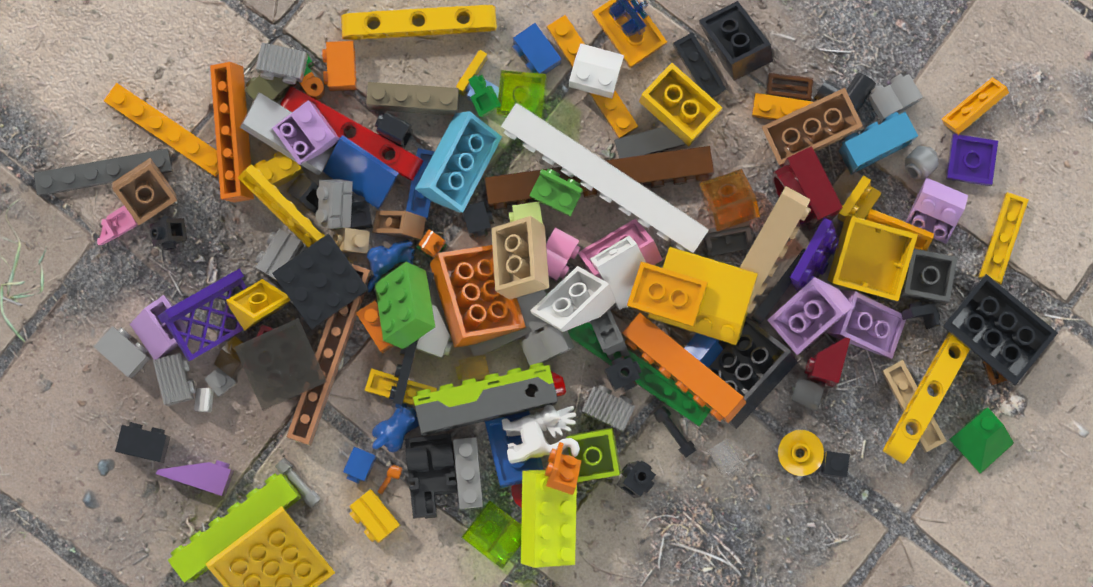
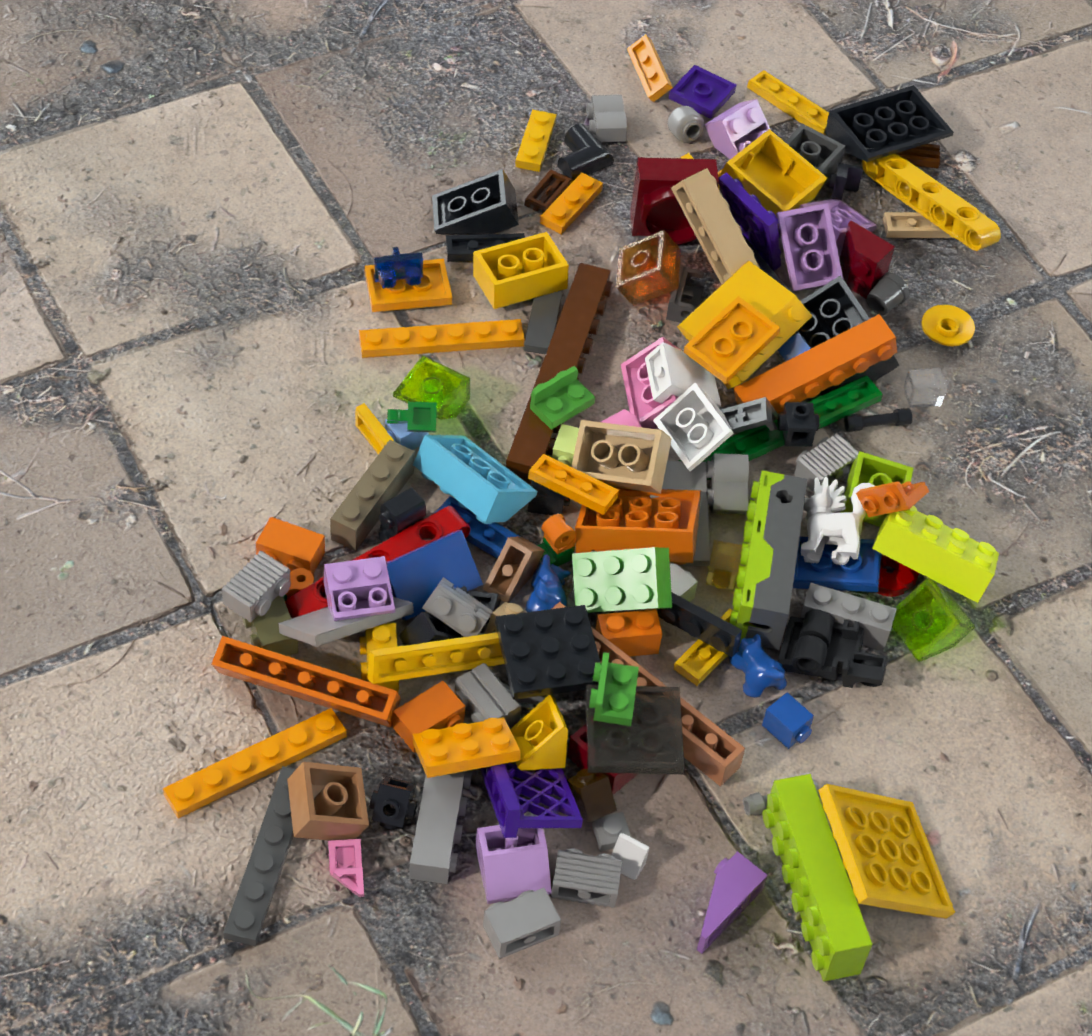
camera: 70 degrees left, 30 degrees down
black brick [115,422,171,463] -> none
yellow beam [341,5,497,40] -> none
yellow brick [349,489,401,543] -> none
orange hand [377,465,402,494] -> none
white brick [501,103,709,253] -> none
blue brick [512,23,561,79] -> none
white slope [569,44,624,99] -> none
black brick [616,461,656,498] -> none
medium nougat brick [762,88,864,168] -> none
black brick [821,451,850,478] -> none
dark azure brick [839,112,918,174] -> none
green slope [949,407,1014,474] -> none
none -> orange brick [392,681,465,753]
none -> light grey brick [409,770,472,884]
none -> light orange plate [413,717,521,778]
none -> yellow plate [515,109,557,172]
none -> light orange plate [528,454,619,515]
none -> bright green bracket [589,652,639,726]

